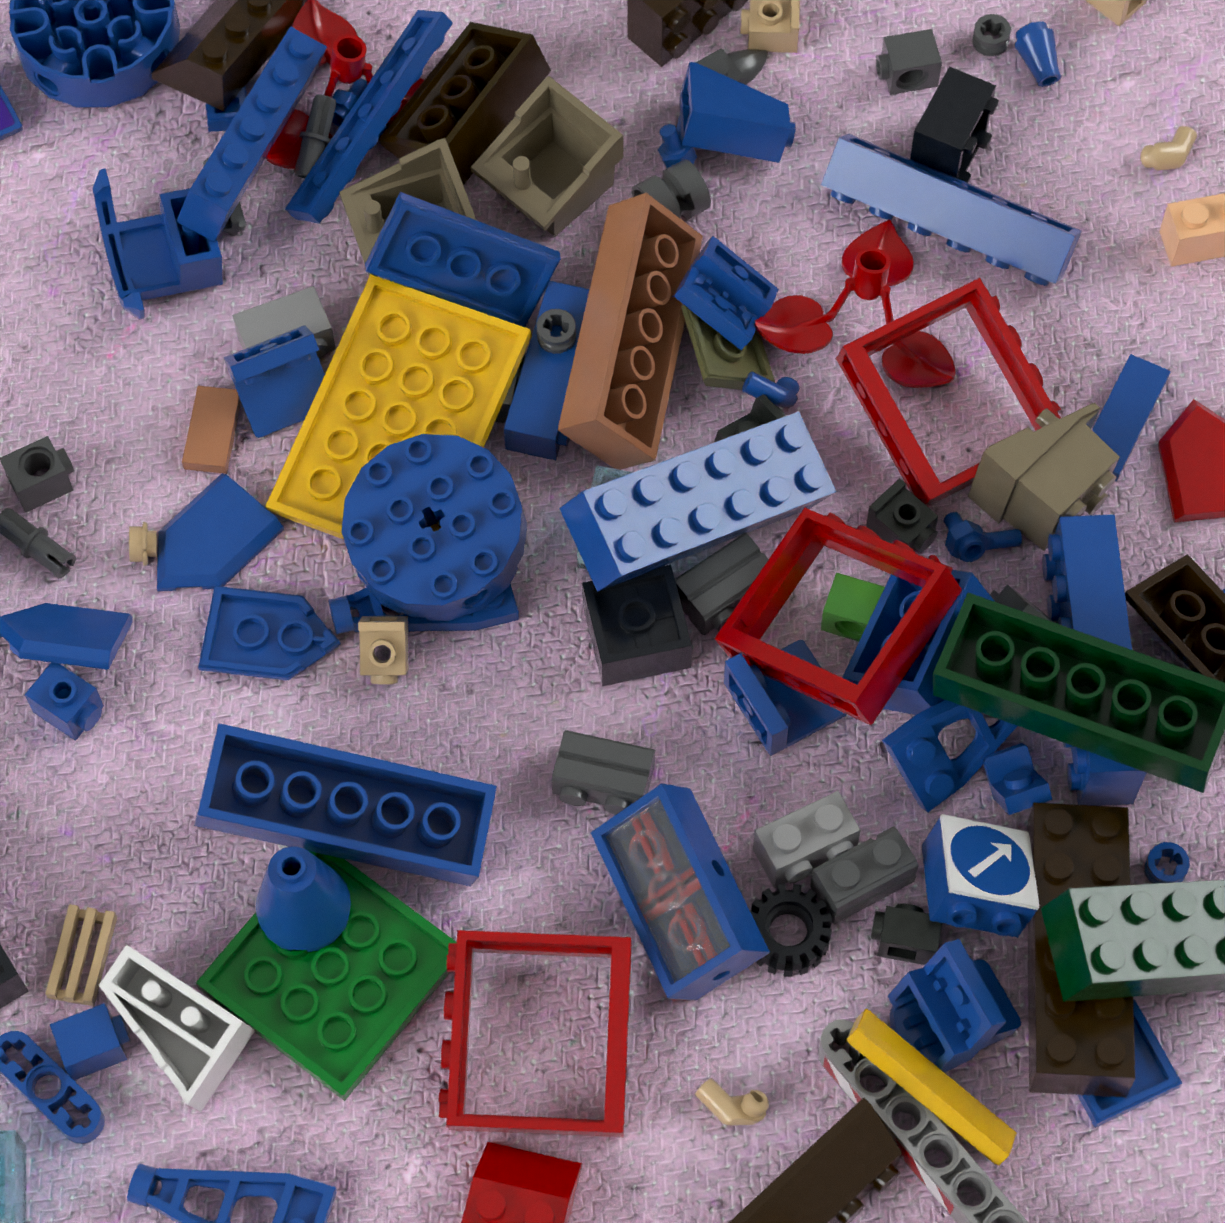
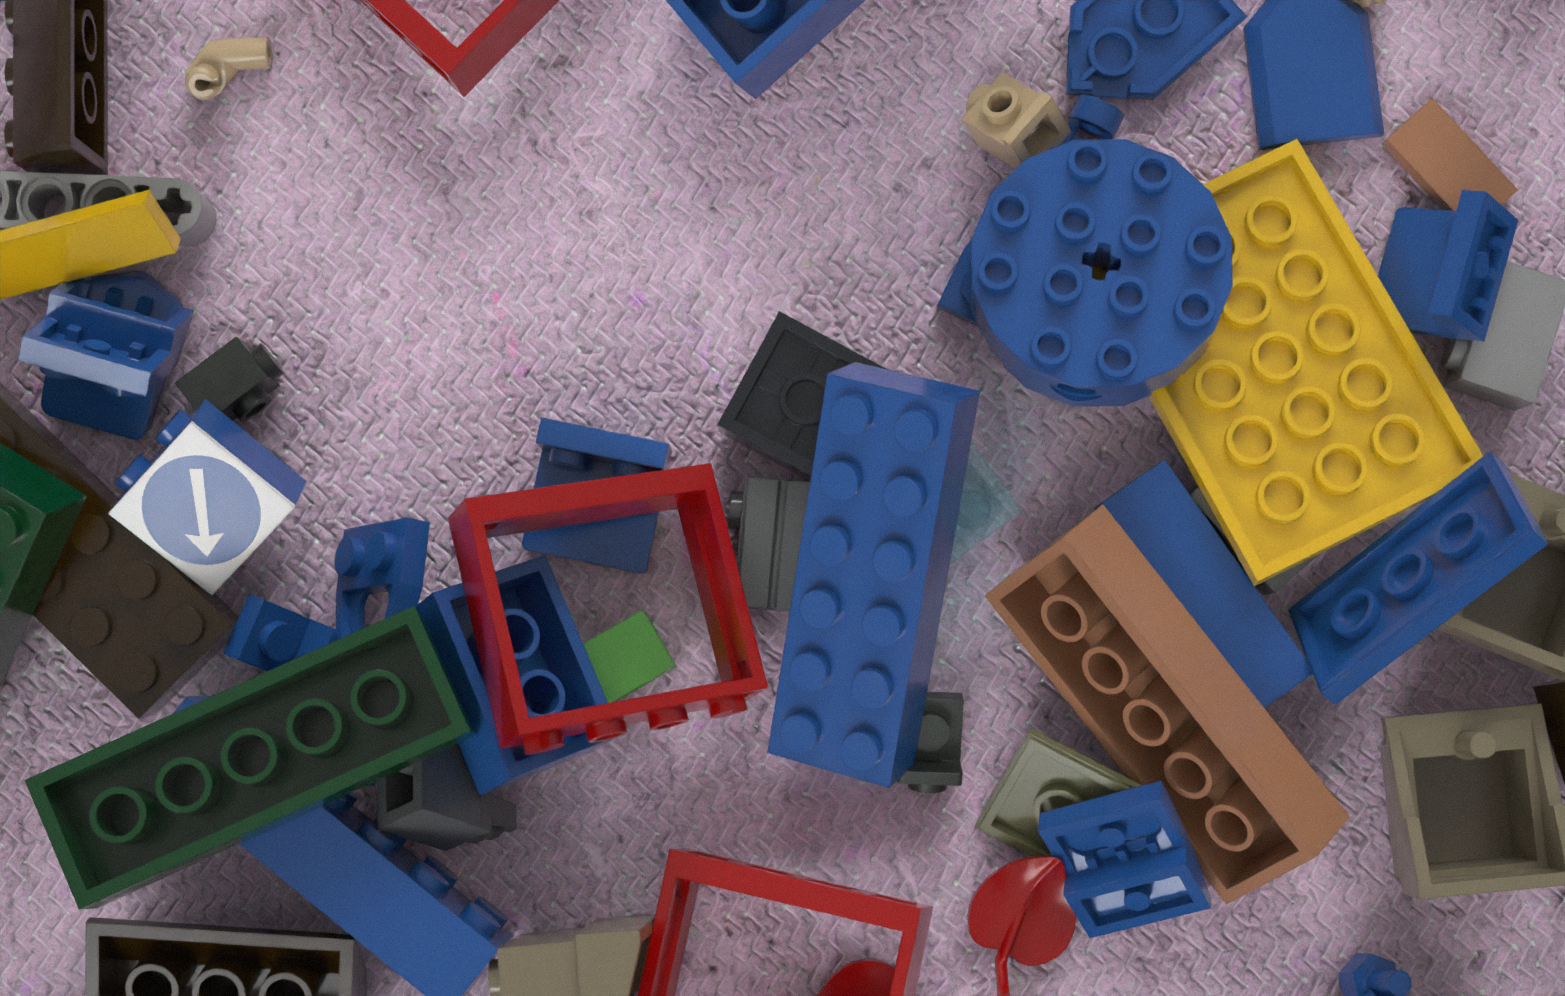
camera: 130 degrees right, 20 degrees up
dark grey bush [536,309,576,354] -> none
dark grey brick [551,730,655,815] -> none
brick [590,783,770,1000] -> none
dark grey wheel [632,159,711,219] -> none
blue arm [742,372,800,408] -> none
black tyre [750,884,832,977] -> none
light grey brick [753,791,861,889] -> none
dark grey brick [810,826,919,924] -> none
pearl dark grey brick [866,478,938,552] -> none
blue piece [944,512,1022,562] -> none
blue bush [1144,842,1190,884] -> none

